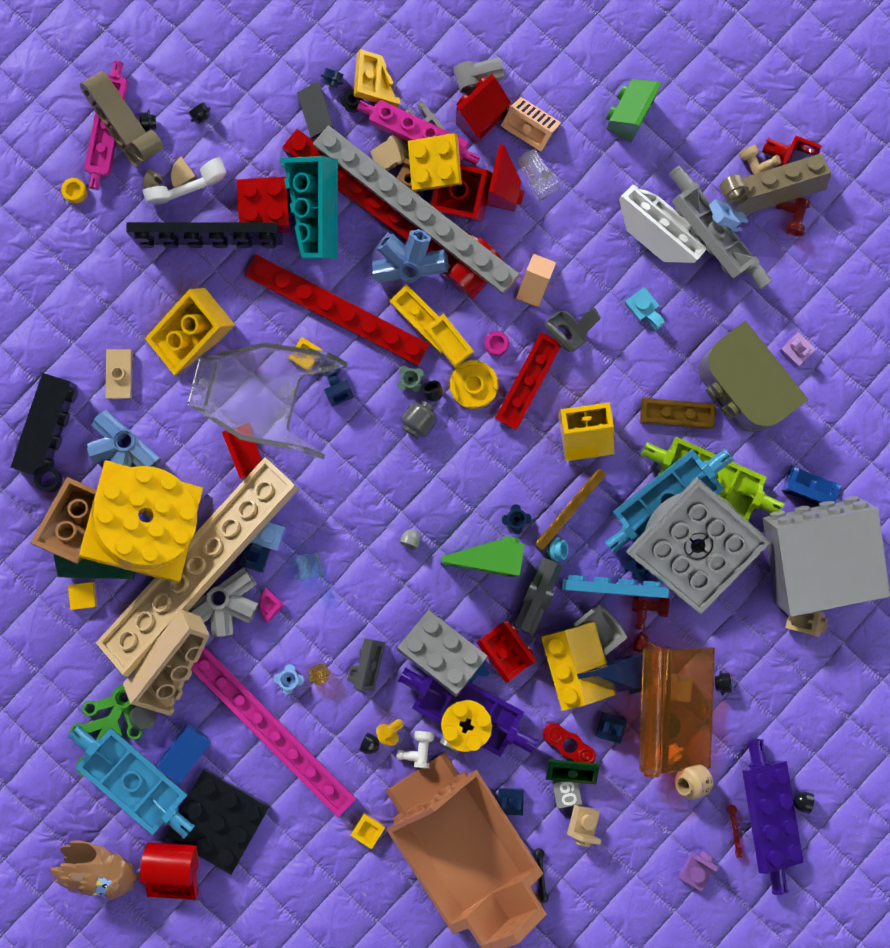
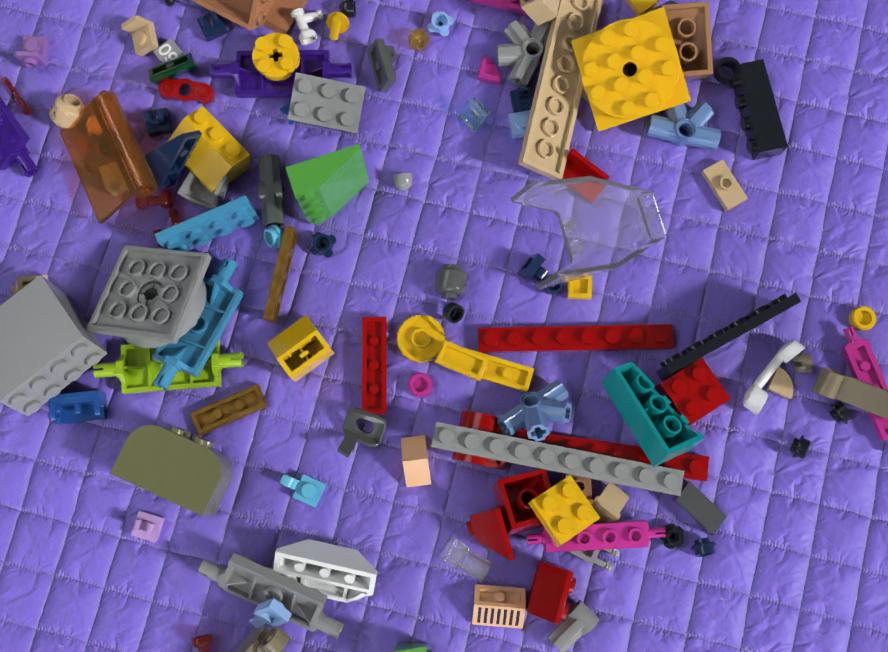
camera: 160 degrees right, 5 degrees down
yellow slope [145,288,235,376] -> none
yellow wing [354,49,400,108] -> none
sand green plate [398,366,424,392] -> none
red bracket [476,620,536,683] -> none
black plate [715,671,732,696] -> none

